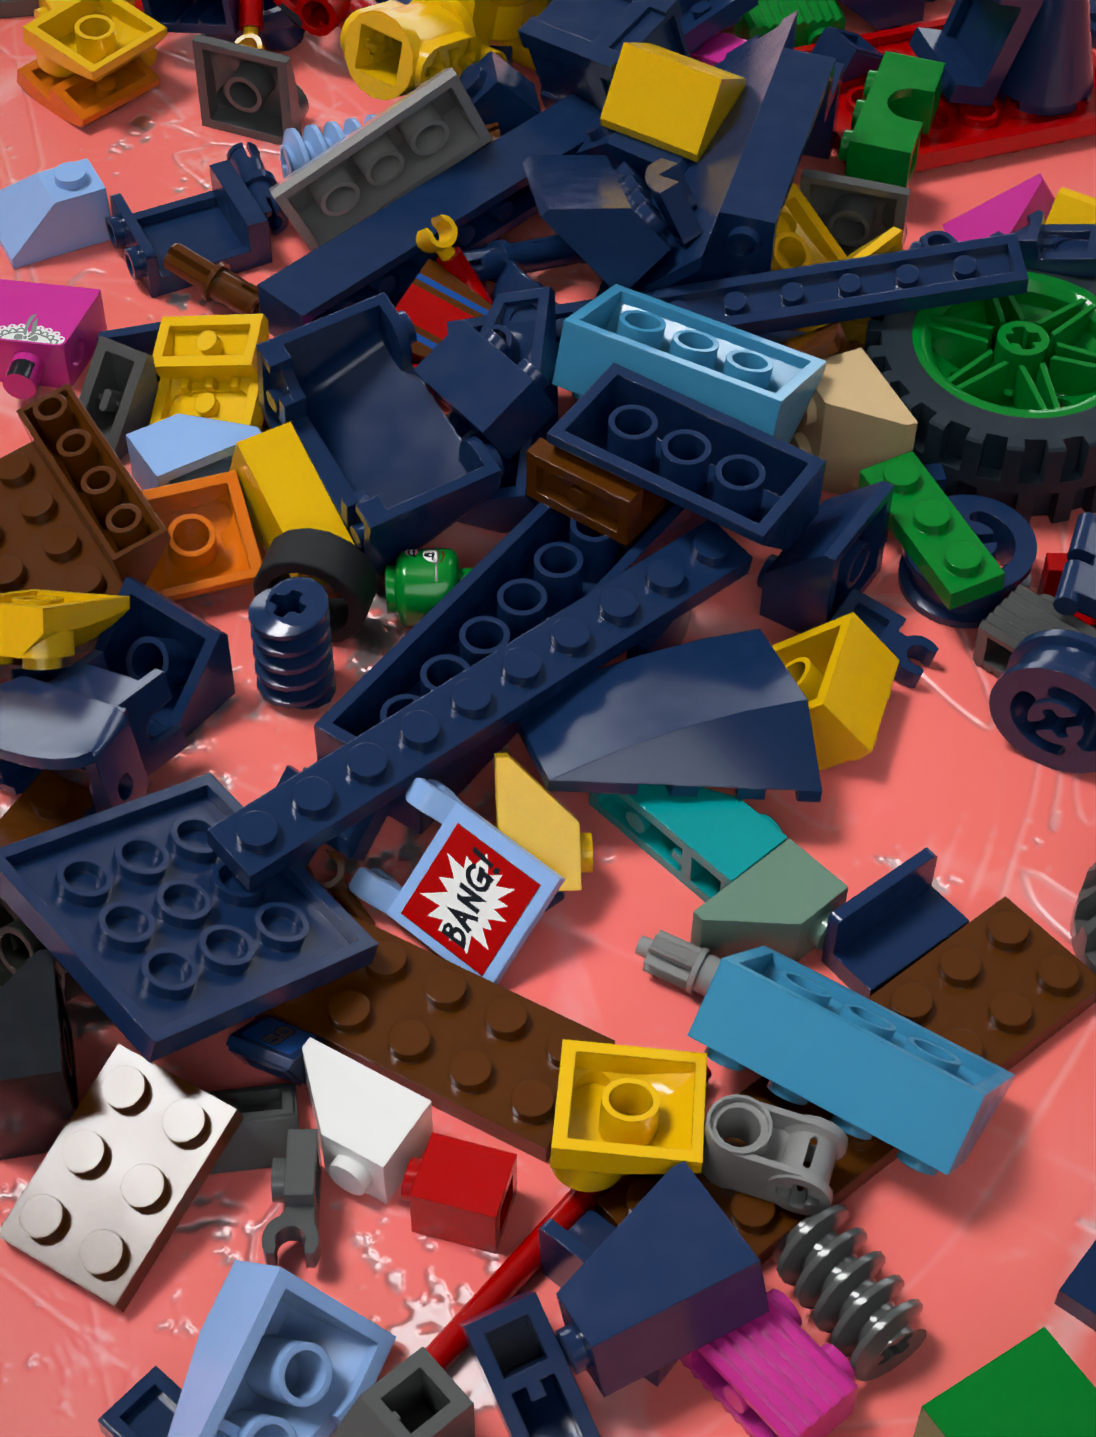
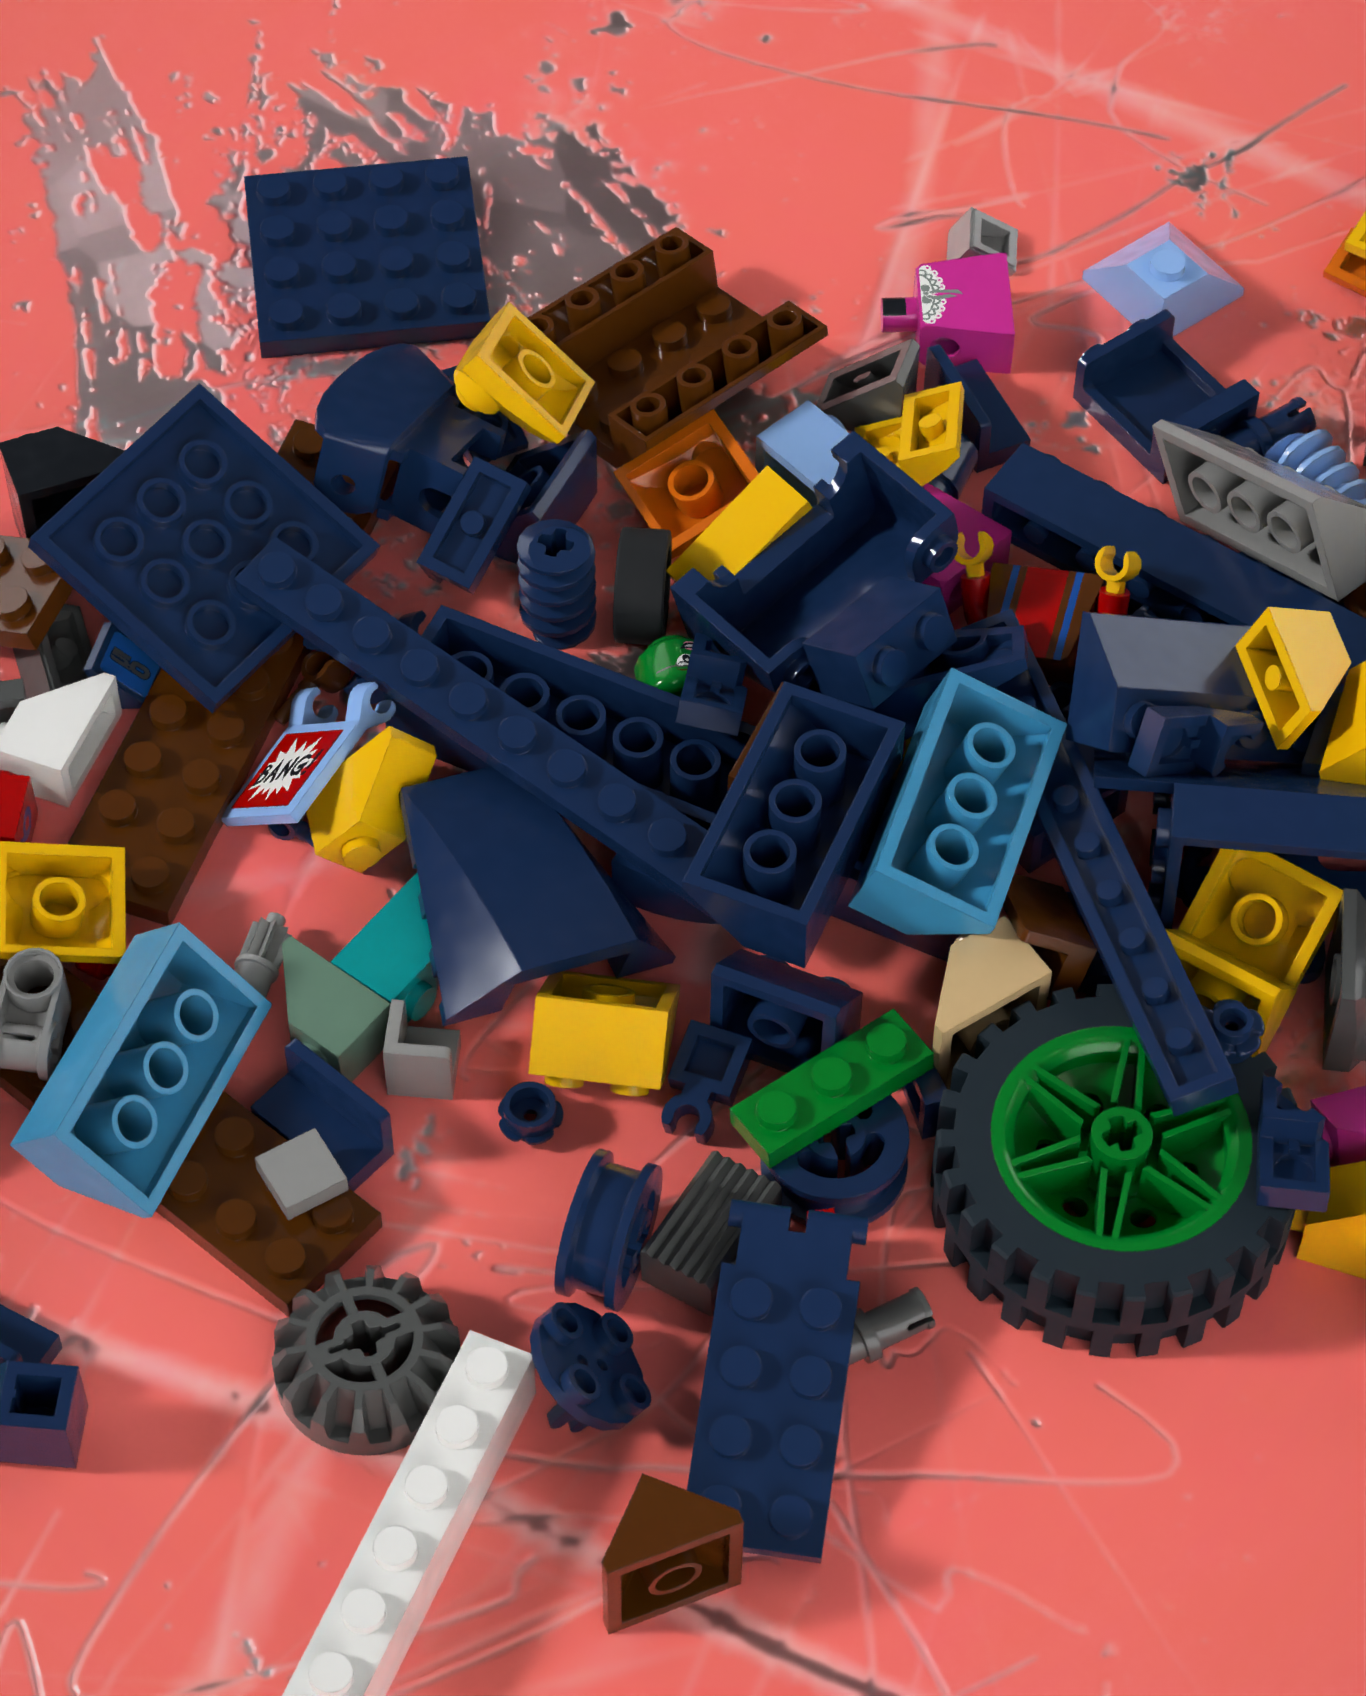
camera: 80 degrees right, 5 degrees up
reddish brown axle [163,243,260,314] -> none
none -> light grey tile [255,1128,348,1220]
none -> light grey panel [383,999,461,1100]
none -> dark blue panel [416,456,532,594]
none -> dark blue plate [498,1082,563,1145]
none -> dark blue slope [675,632,748,736]
none -> yellow slope [1235,607,1352,750]

